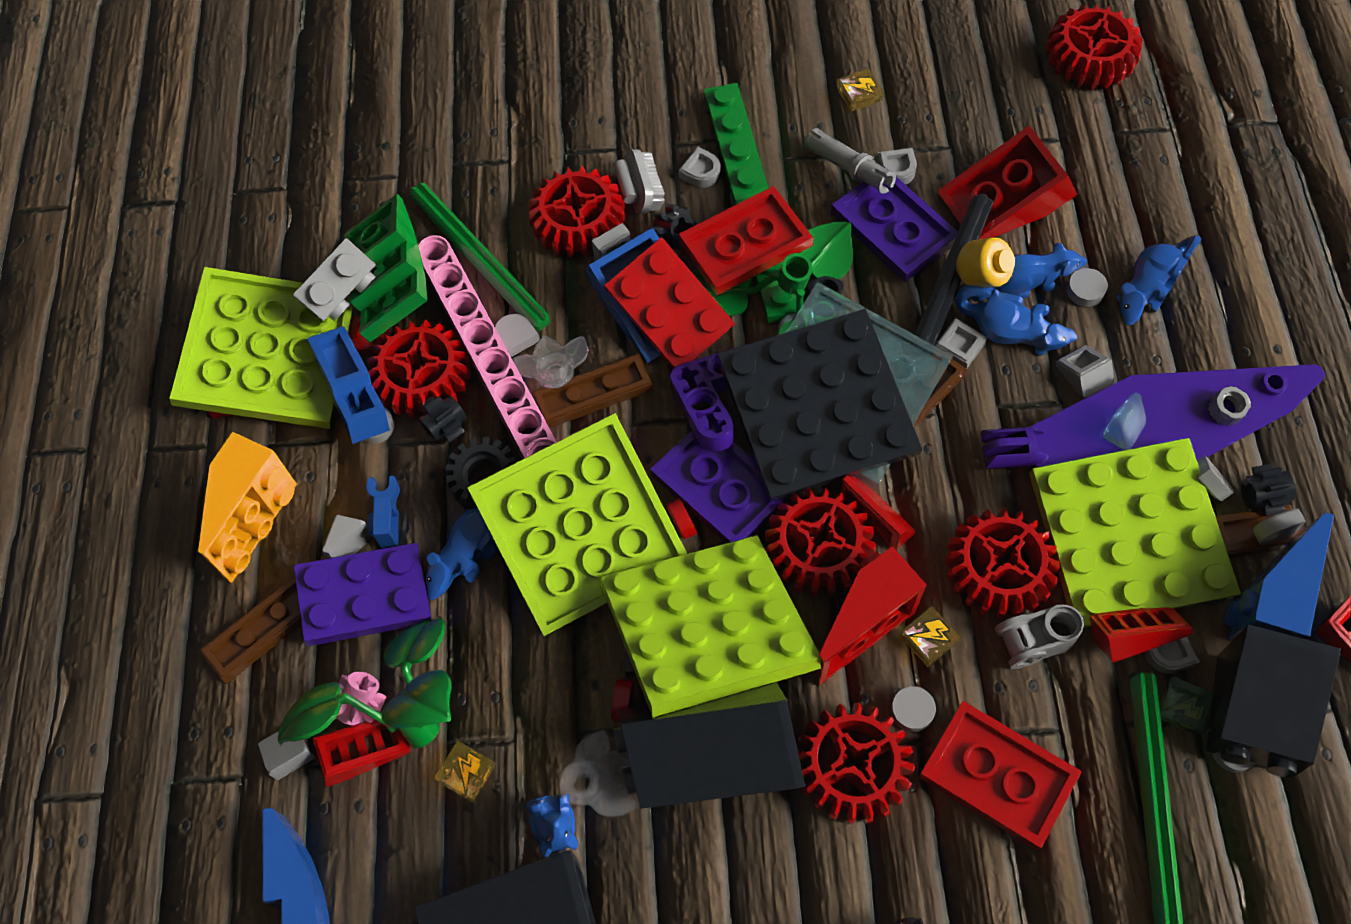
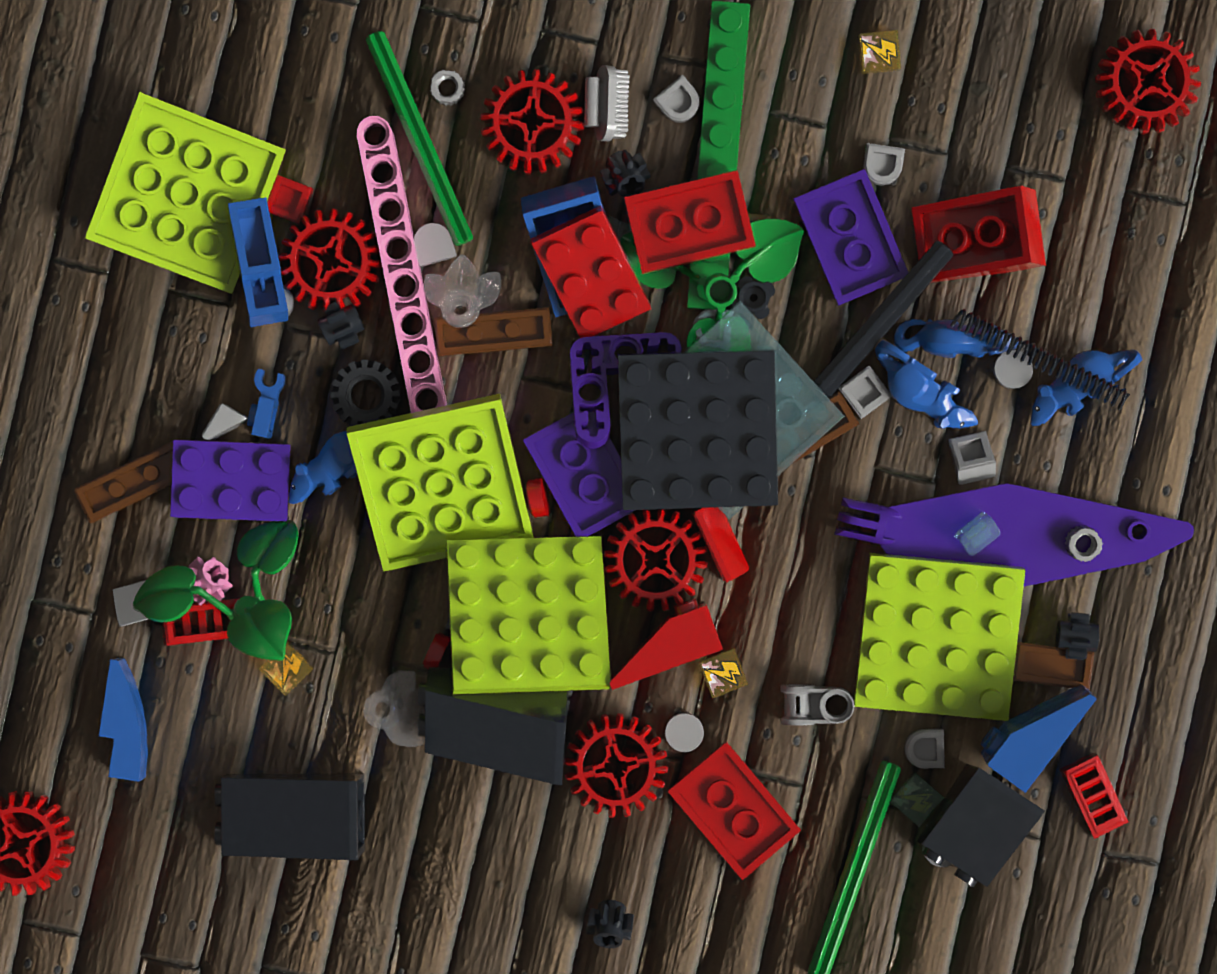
camera: 10 degrees right, 25 degrees up
light orange slope [198,432,297,583] -> none
light grey brick [293,238,376,322] -> none
green slope [343,194,427,342] -> none
blue animal [525,793,578,857] -> none
light grey tile [592,223,631,261] -> none
light grey pin [805,128,896,194] -> none
red gear [944,508,1060,619] -> none
yellow head [956,237,1015,288] -> none
red slope [1089,607,1193,663] -> none
light grey tile [1197,455,1234,501] -> none
light grey tile [1252,508,1306,545] -> none
none -> light grey axle [430,70,465,106]
none -> black piece [950,309,1130,410]

